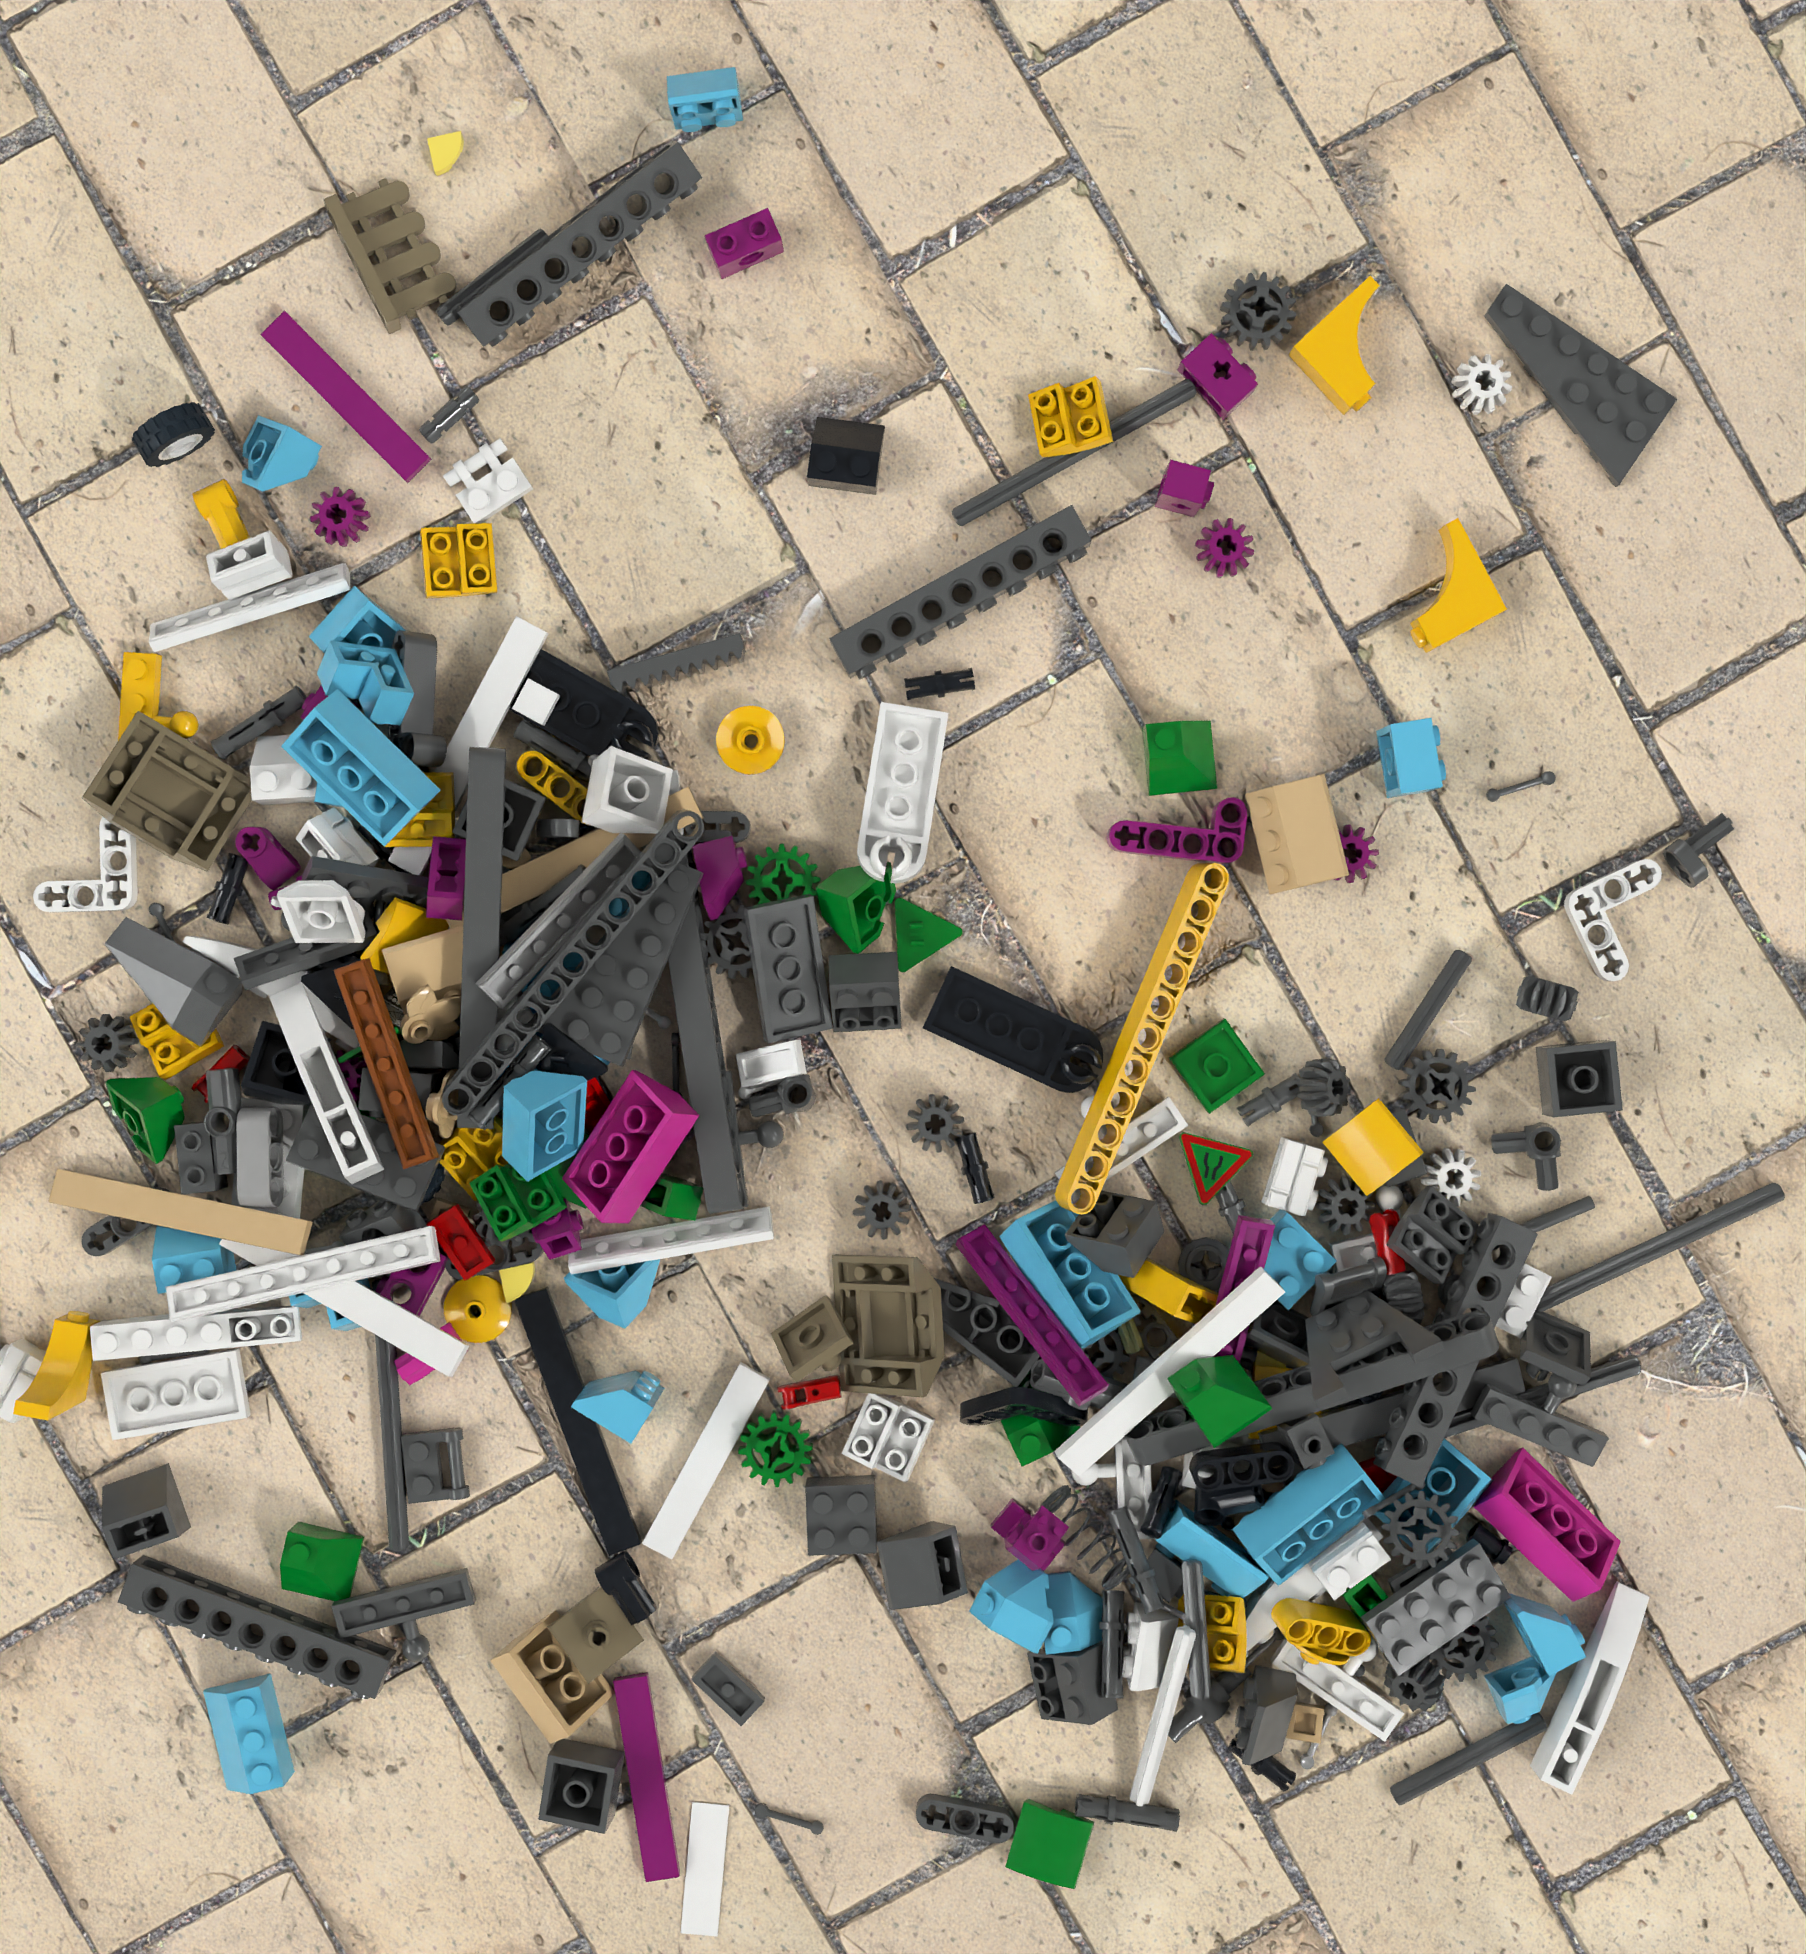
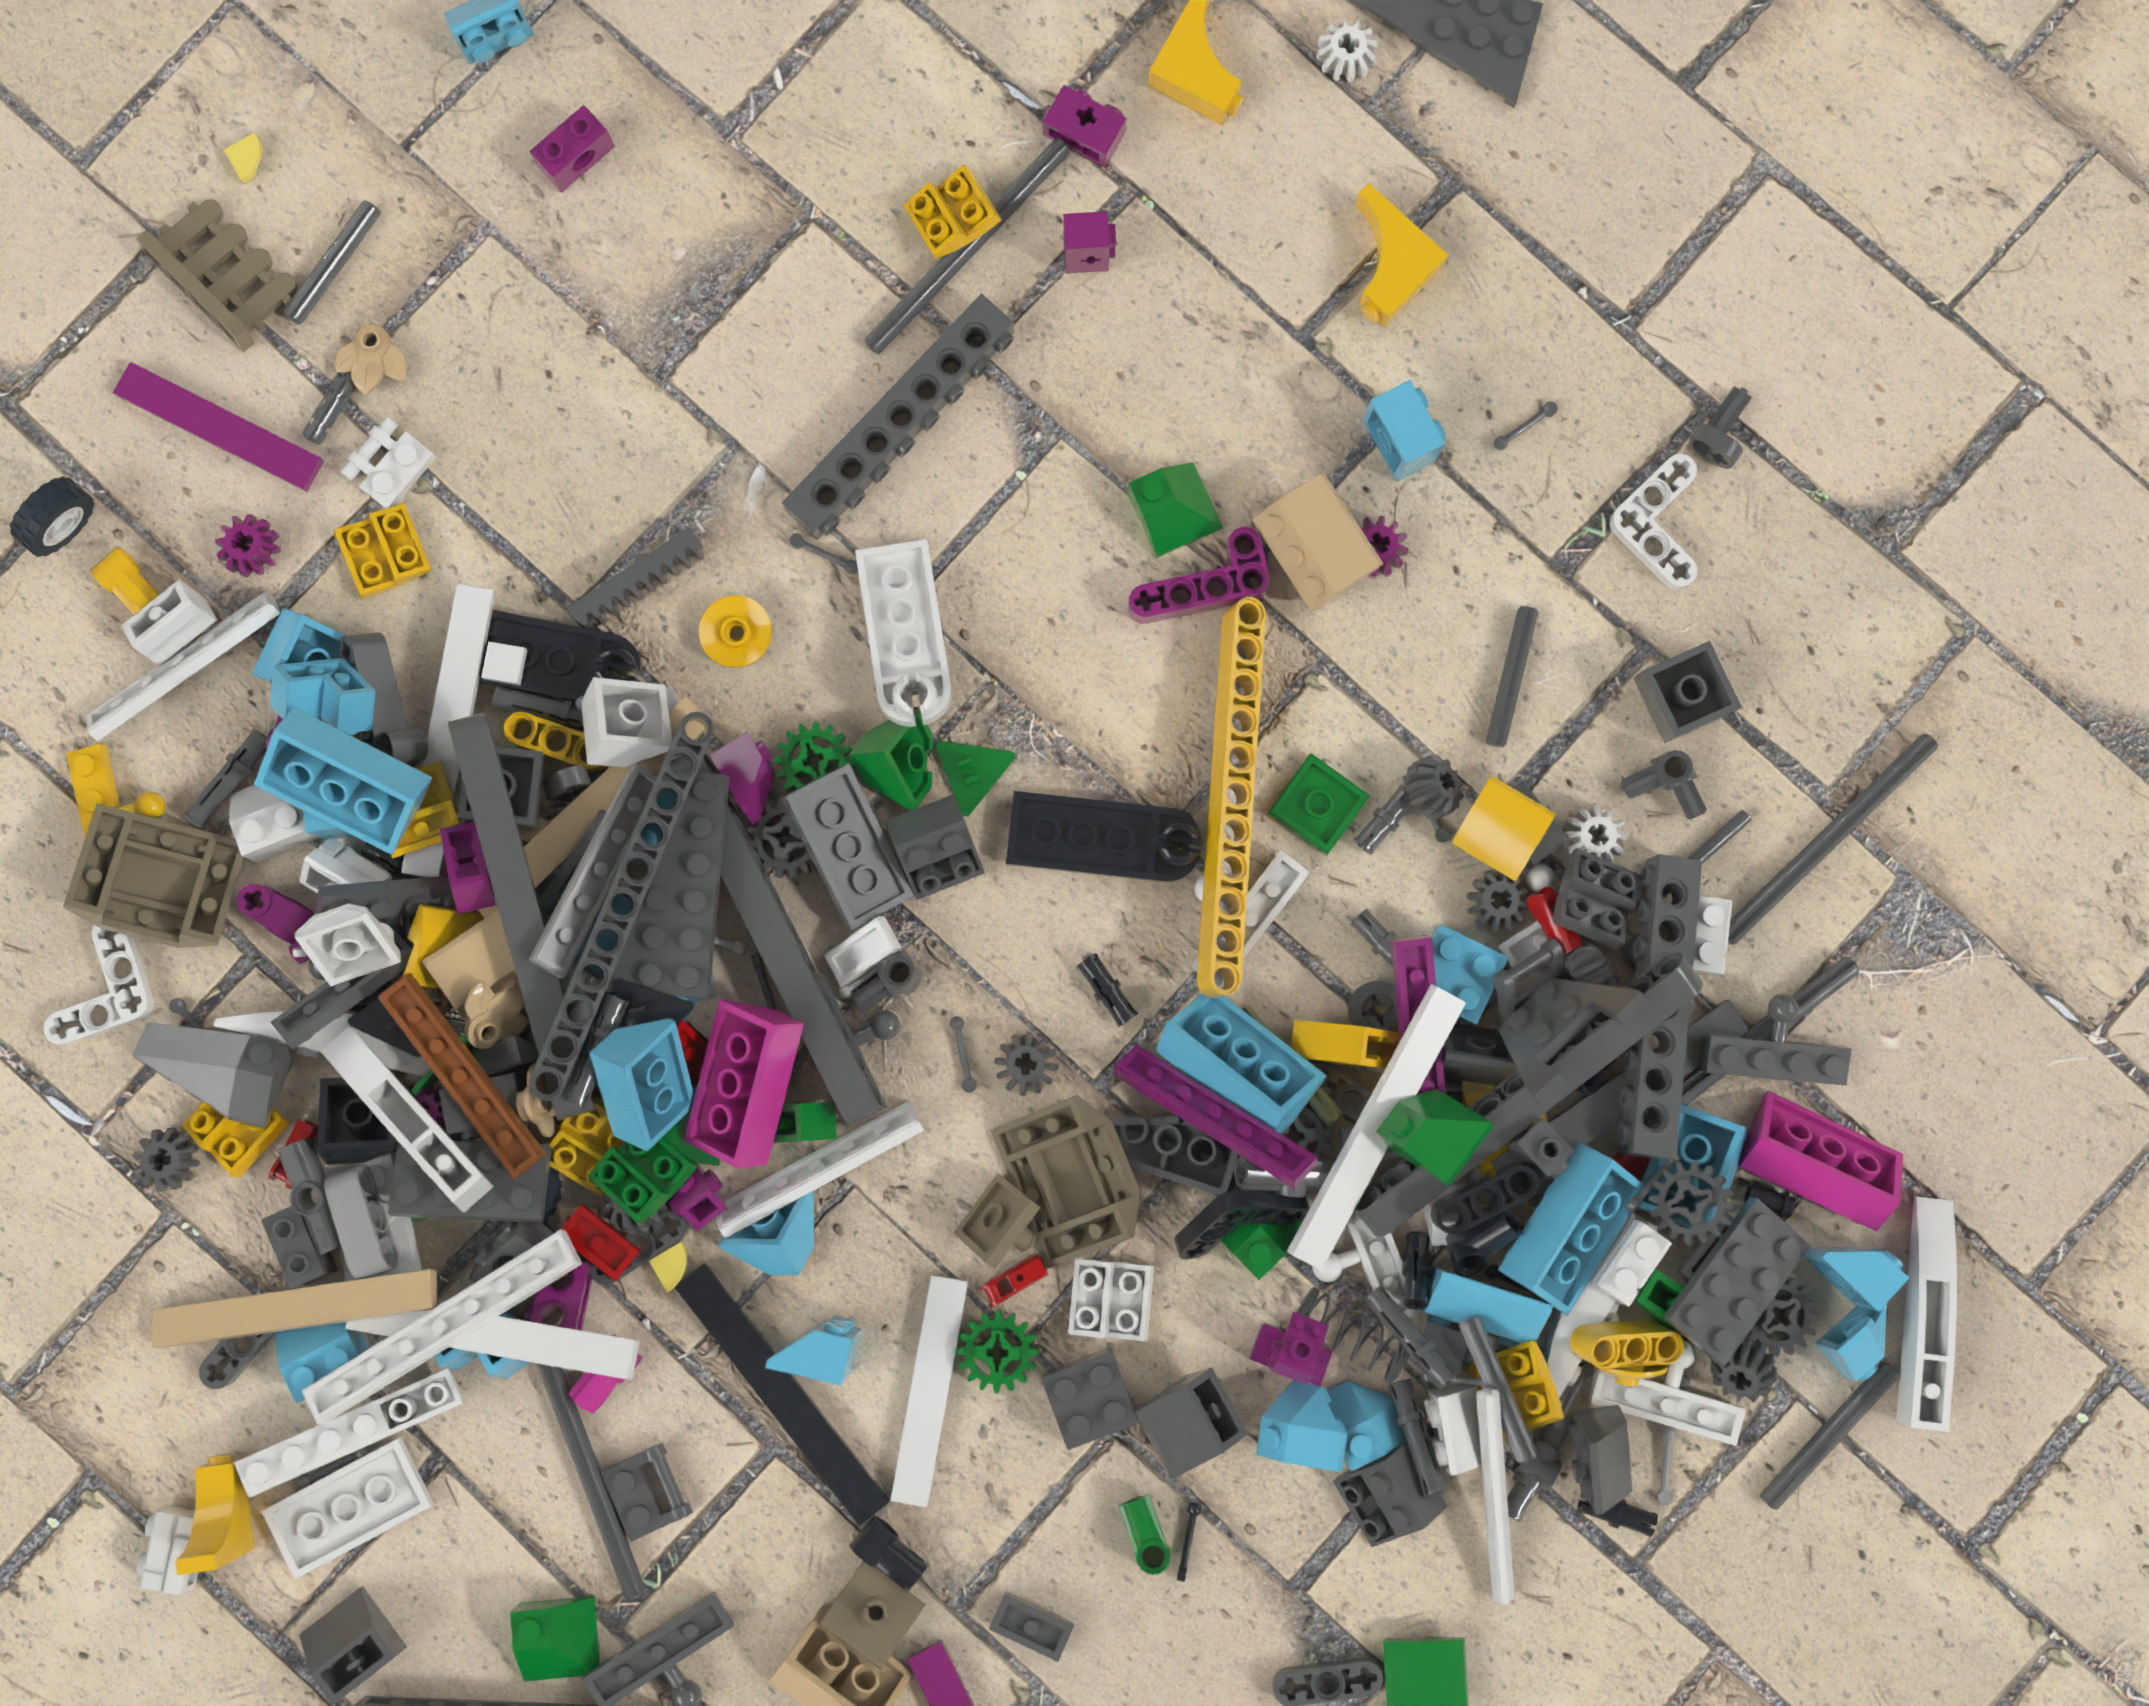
camera: 20 degrees left, 5 degrees down
green slope [105,1077,185,1164] -> none
black pin [207,853,249,925] -> none
medium azure slope [242,415,322,492] -> none
yellow dish [444,1275,512,1343] -> none
dark grey brick [455,140,703,347] -> none
dark grey beam [685,811,751,843] -> none
black slope [807,417,885,495] -> none
black pin [904,668,975,700] -> none
dark grey gear [906,1094,964,1153] -> none
dark grey slope [1065,1190,1164,1278] -> none
dark grey pin [1075,1793,1180,1832] -> none
piece [1179,1132,1253,1205] -> none
magenta gear [1195,518,1254,578] -> none
dark grey gear [1220,272,1296,351] -> none
white brick [1261,1137,1328,1216] -> none
tan plate [1286,1702,1325,1744] -> none
dark grey gear [1398,1049,1476,1124] -> none
dark grey gear [1516,976,1579,1021] -> none
dark grey tile [1520,1310,1591,1386] -> none
none -> tan plate [335,324,407,396]
none -> dark grey hinge [789,533,858,574]
none -> dark grey hinge [950,1016,977,1093]
none -> green piece [1119,1494,1171,1575]
none -> black hinge [1177,1502,1202,1582]

